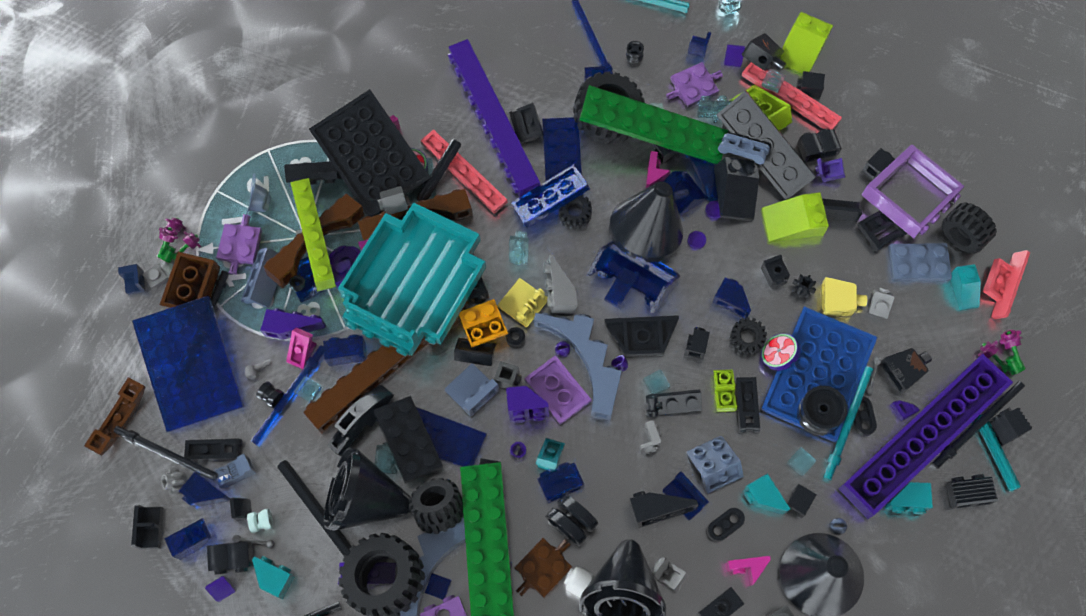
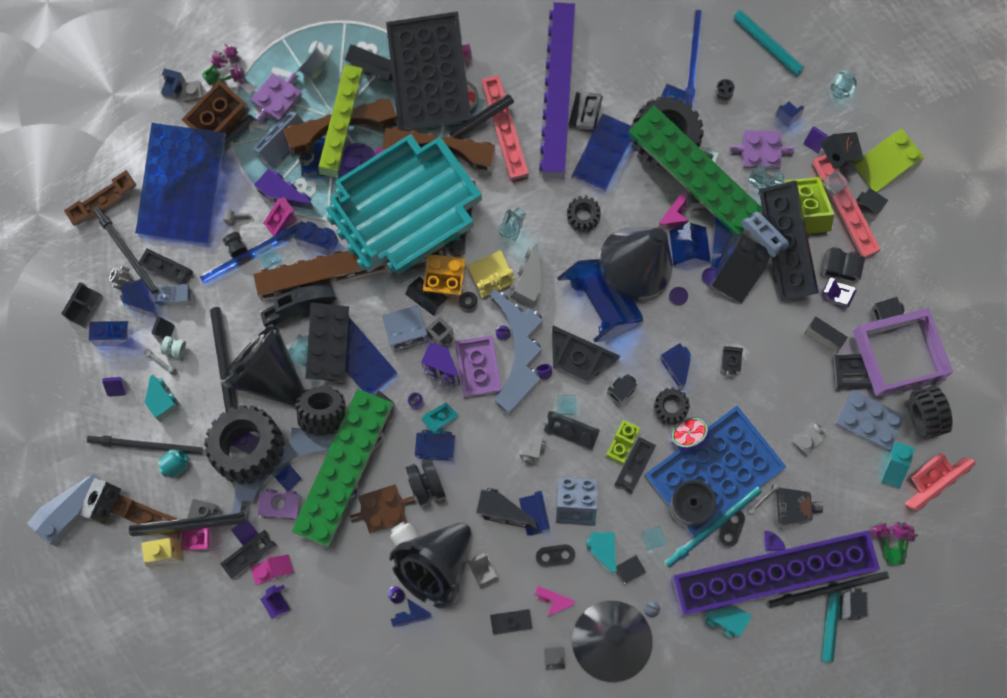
camera: 30 degrees right, 5 degrees up
black brick [207,541,253,575] -> none
dark grey brick [378,186,408,215] -> none
clear blue plate [511,164,590,228] -> none
clear blue panel [604,267,640,309] -> none
lime slope [761,192,829,243] -> none
black gear [792,274,816,299] -> none
light yellow torso [821,277,867,318] -> none
black brick [946,474,998,509] -> none

